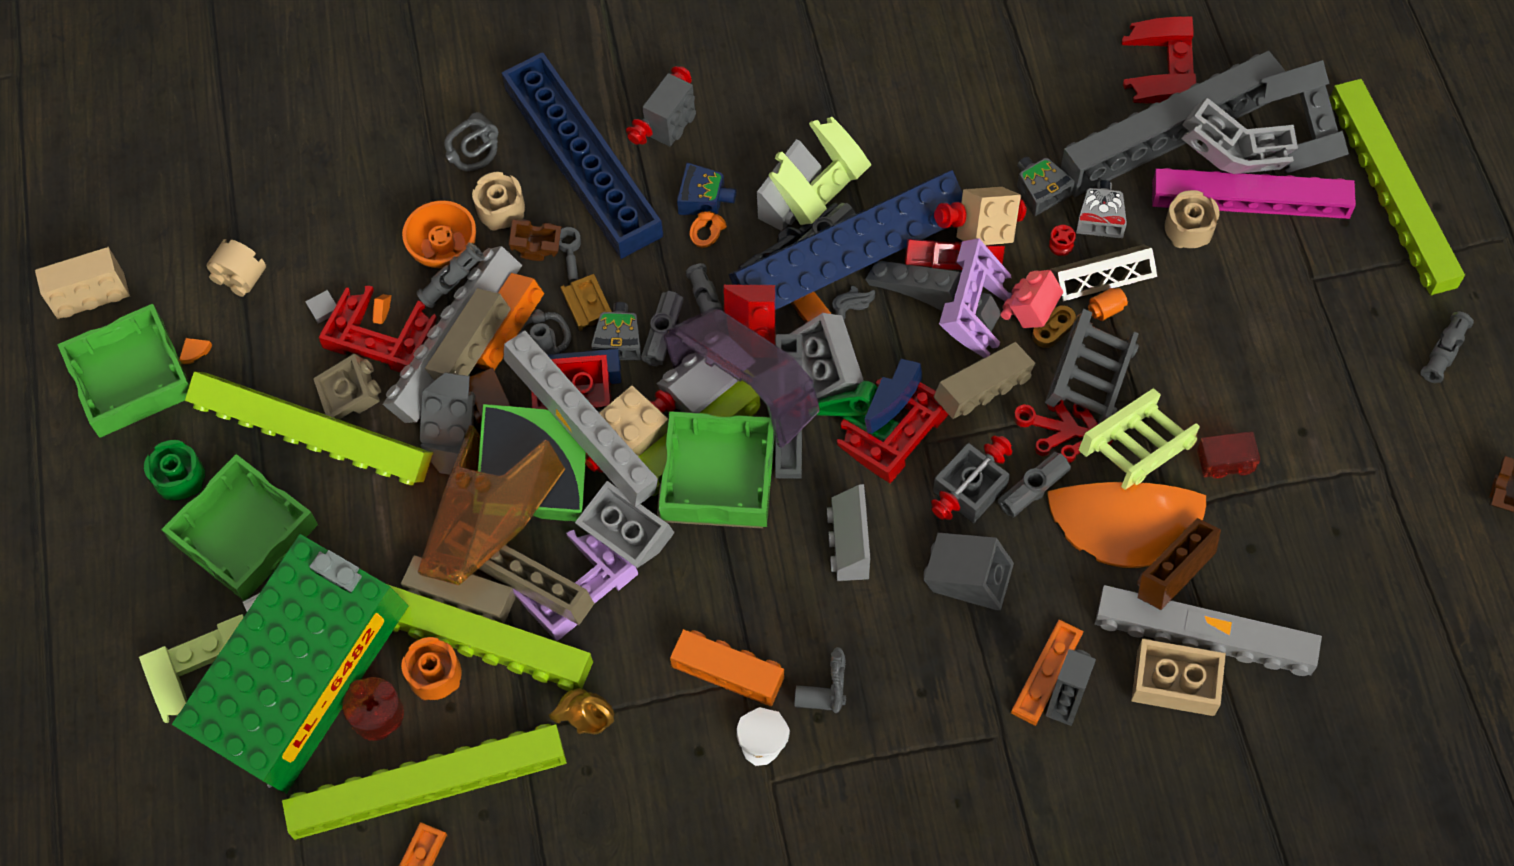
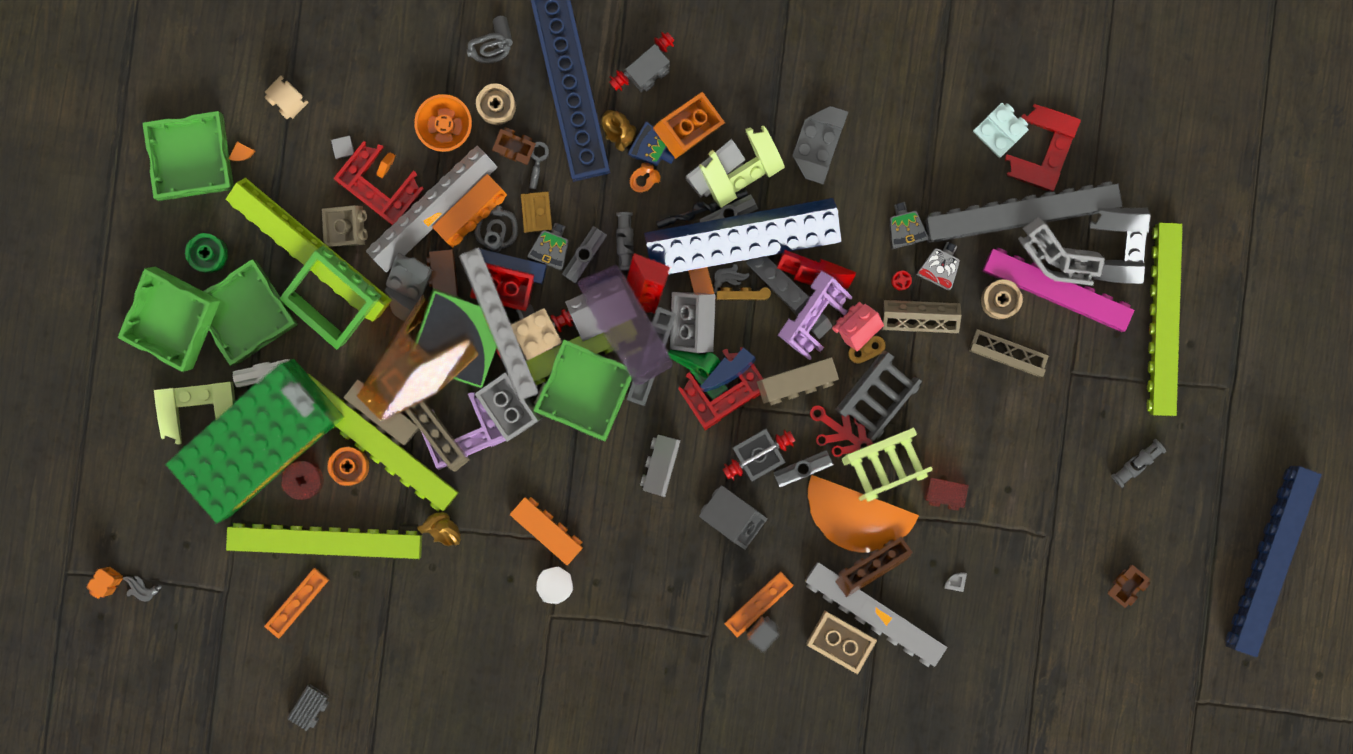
camera: 15 degrees right, 25 degrees up
tan brick [35,247,130,319] -> none
dark grey piece [417,242,485,308] -> none
dark tan brick [425,288,511,381] -> none
dark grey piece [795,647,846,713] -> none
tan brick [934,187,1026,245] -> none
orange brick [1088,288,1128,321] -> none
none -> bright green tile [118,267,220,372]
none -> bright green window [279,245,381,350]
none -> pearl gold hair [601,110,637,151]
none -> orange brick [653,92,725,159]
none -> pearl gold plate [717,287,771,300]
none -> dark grey piece [792,106,848,184]
none -> light grey tile [944,572,967,592]
none -> dark tan fence [969,329,1049,377]
none -> light aqua plate [973,103,1029,158]

